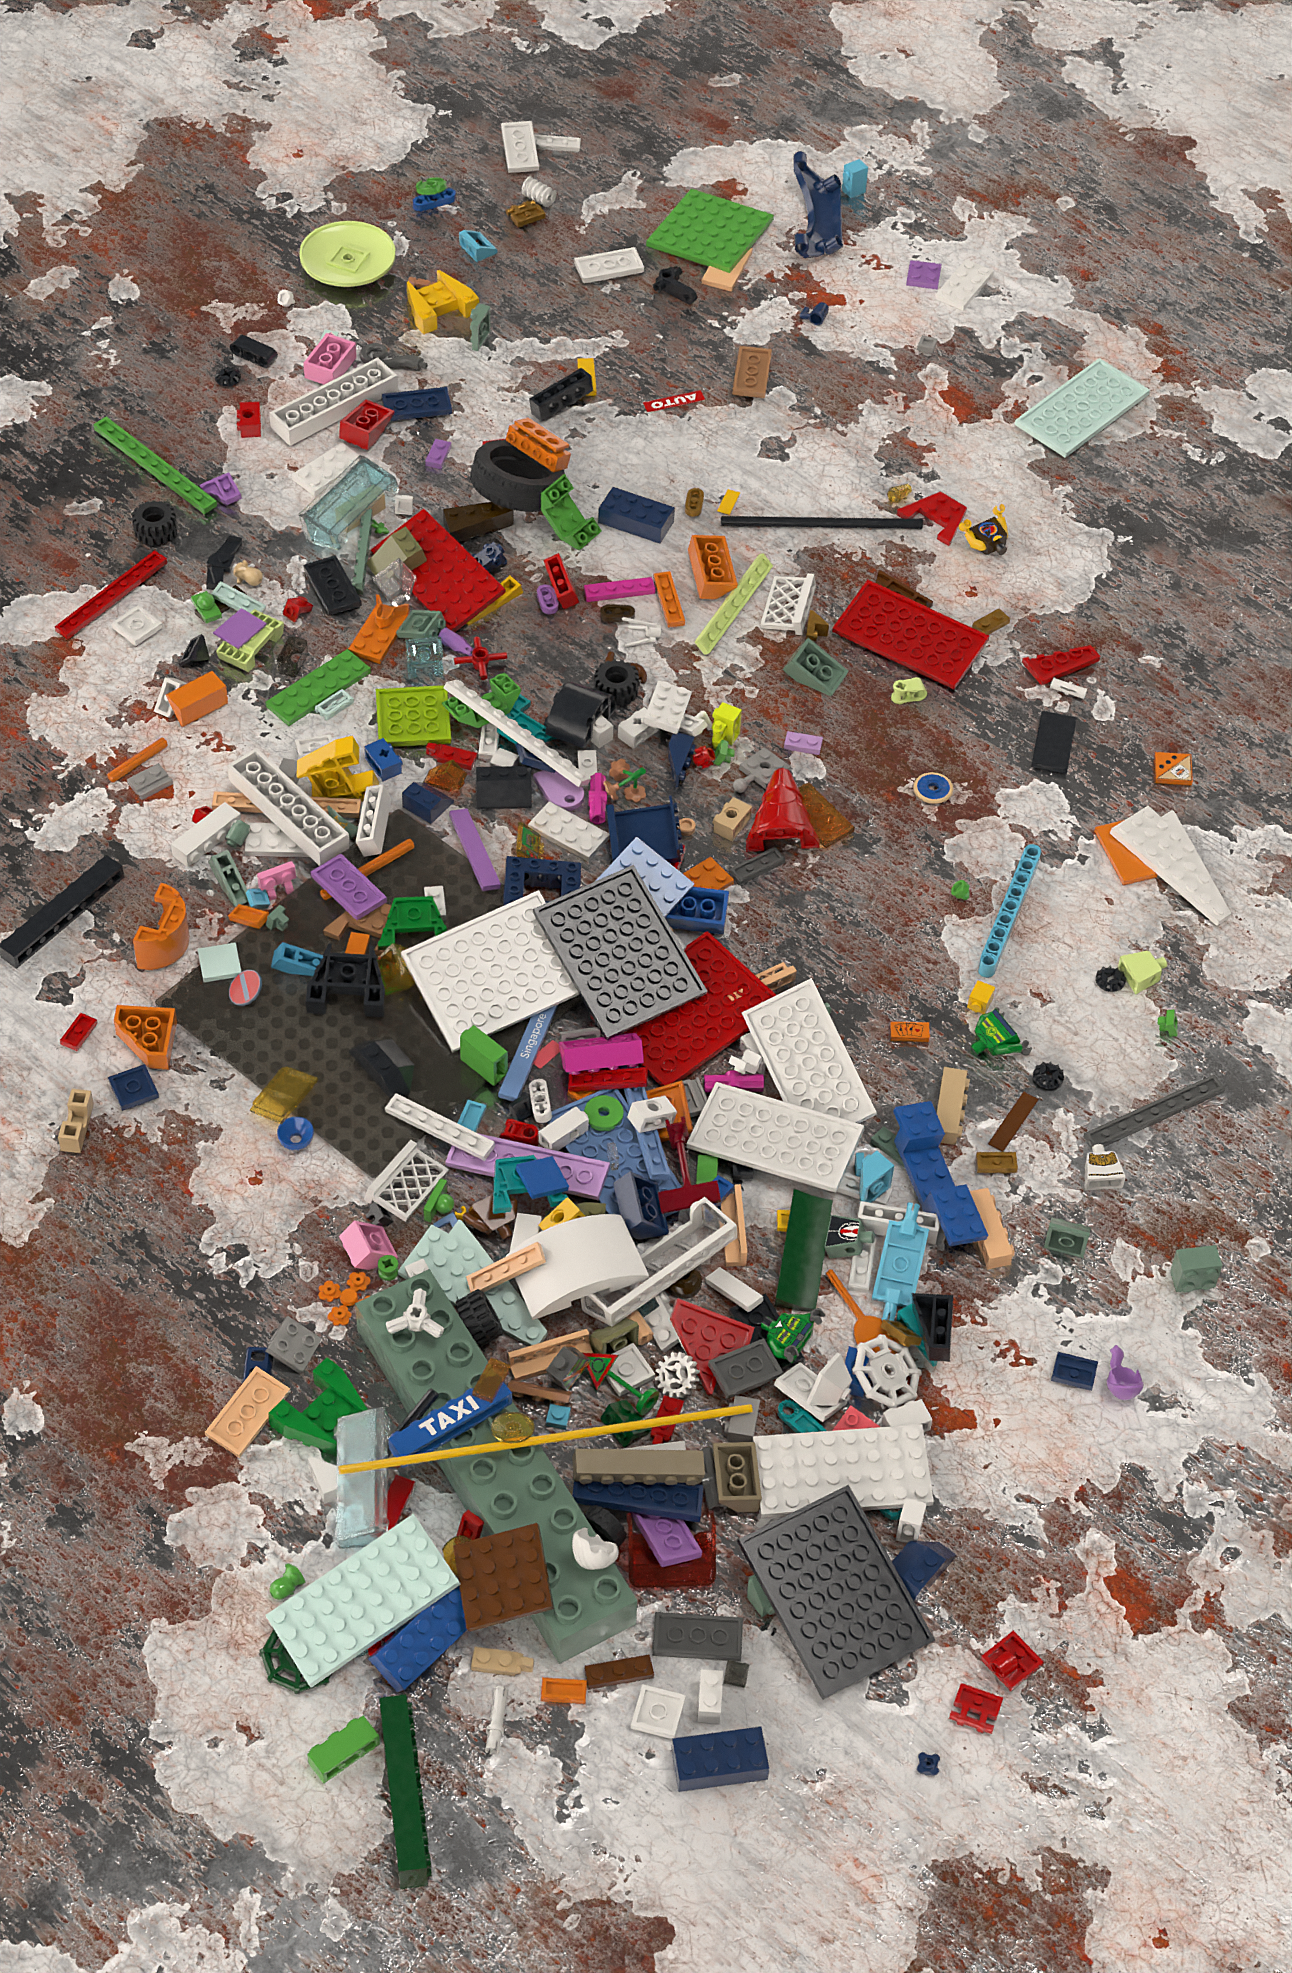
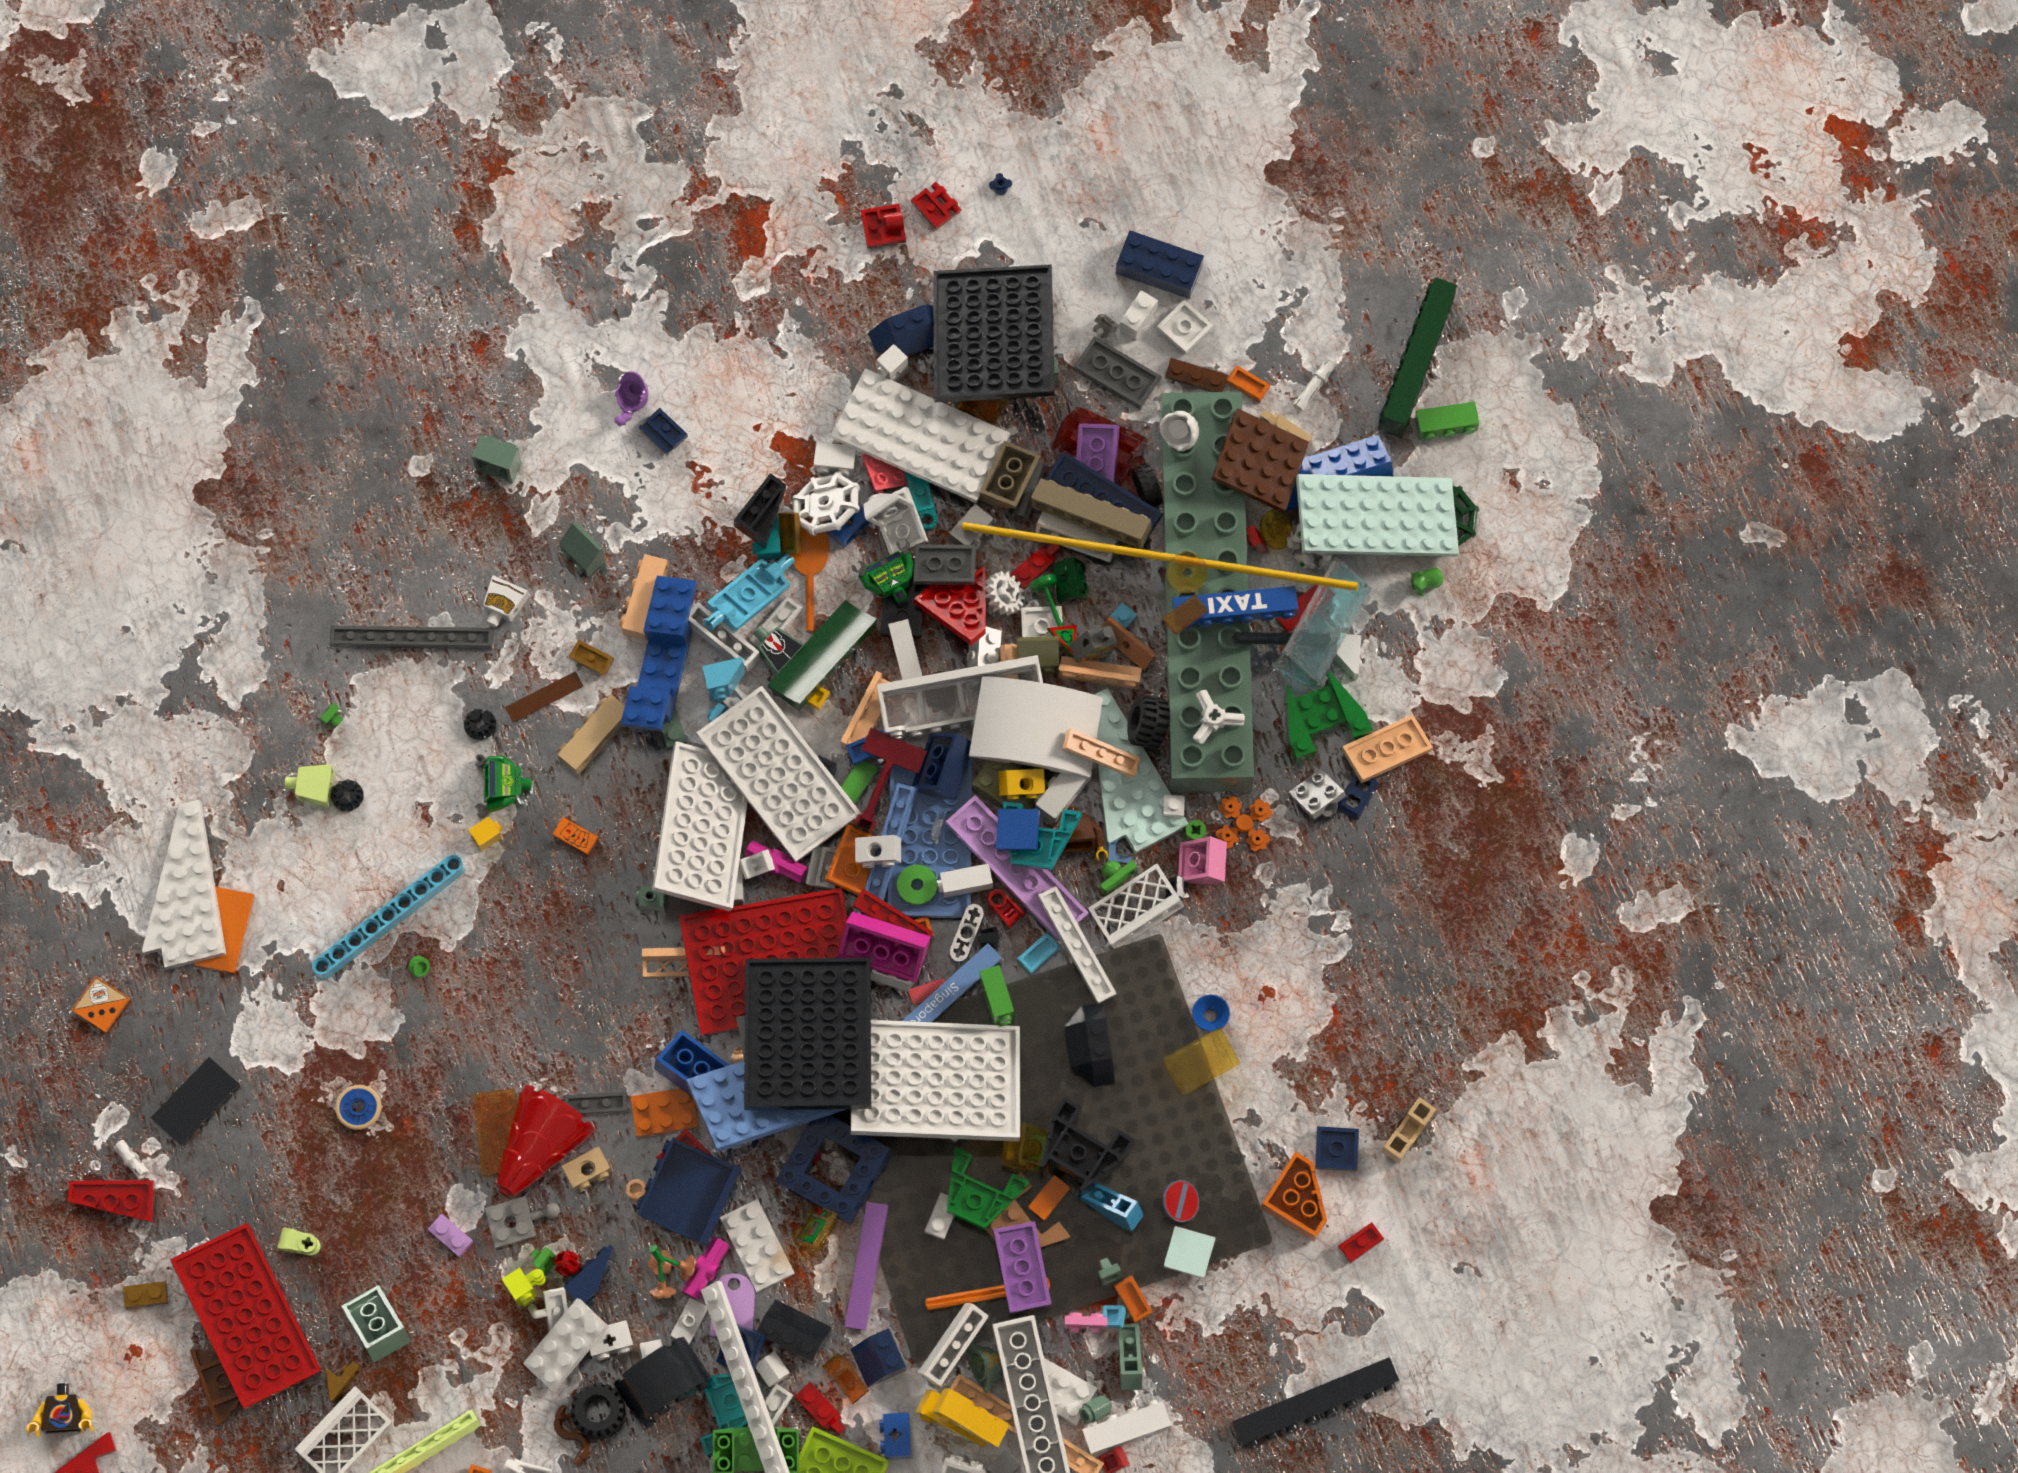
camera: 150 degrees left, 20 degrees up
orange cylinder [133,883,190,970] -> none

